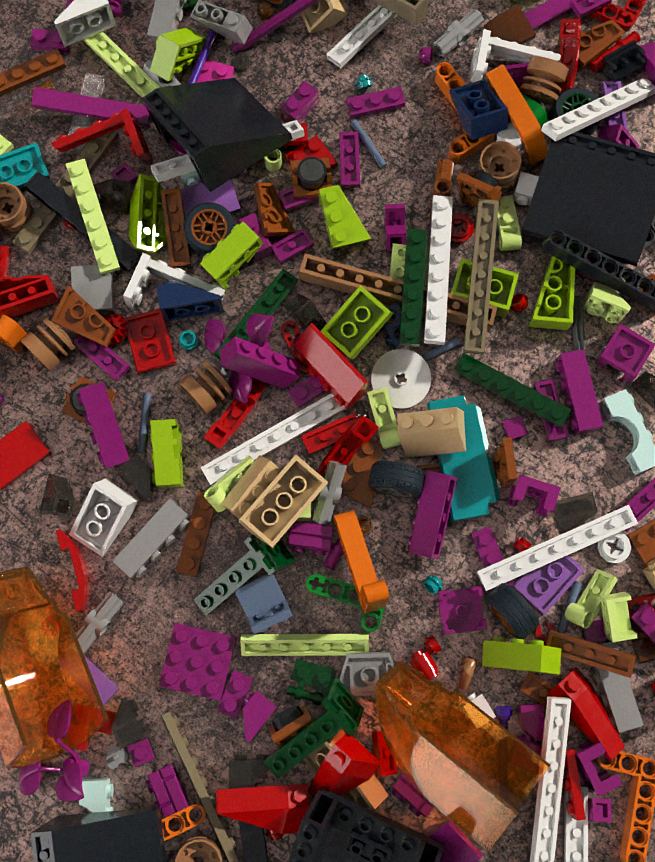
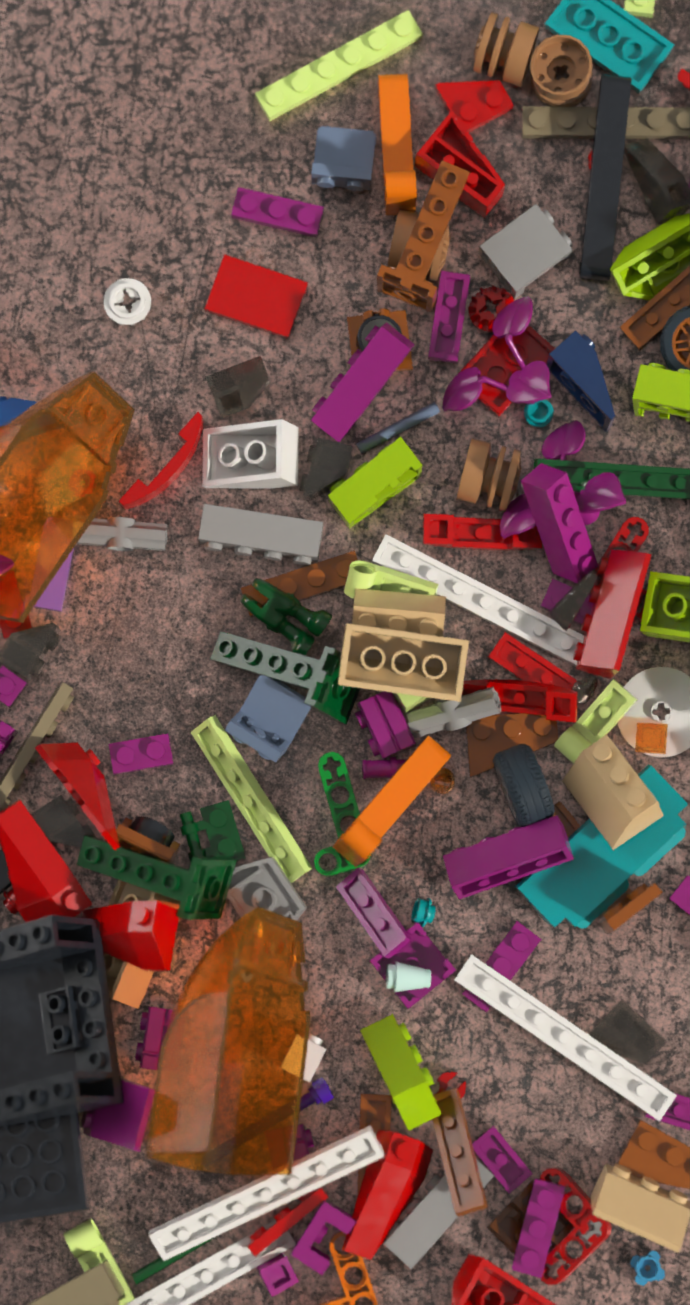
camera: 60 degrees right, 5 degrees up
dark orange wing [51,285,116,347] -> none
yellowish green plate [66,159,120,275] -> none
white bracket [123,253,225,310] -> none
magenta plate [159,623,237,701] -> none
magenta slope [243,691,277,743] -> none
clear smoke slope [284,293,327,331] -> none
red plate [371,729,398,777] -> none
red brick [410,649,439,683] -> none
red plate [423,635,442,655] -> none
medium nougat arm [459,656,477,690] -> none
black wheel [485,583,539,639] -> none
magenta panel [506,474,561,517] -> none
medium lavender tile [512,555,584,616] -> none
red plate [513,537,532,552] -> none
magenta brick [517,703,545,740] -> none
sand blue bar [557,581,582,634] -> none
yellowish green plate [565,569,618,629] -> none
white gear [597,532,631,563] -> none
yellowish green panel [600,592,638,642] -> none
none -> red wedge [35,742,120,850]
none -> dark green piece [240,578,332,656]
none -> magenta plate [336,868,412,959]
none -> dark orange bracket [377,161,470,313]
none -> light aqua cone [386,961,431,992]
none -> magenta plant [442,296,551,412]
none -> clear smoke slope [550,568,598,631]
none -> clear orange slope [635,723,668,755]

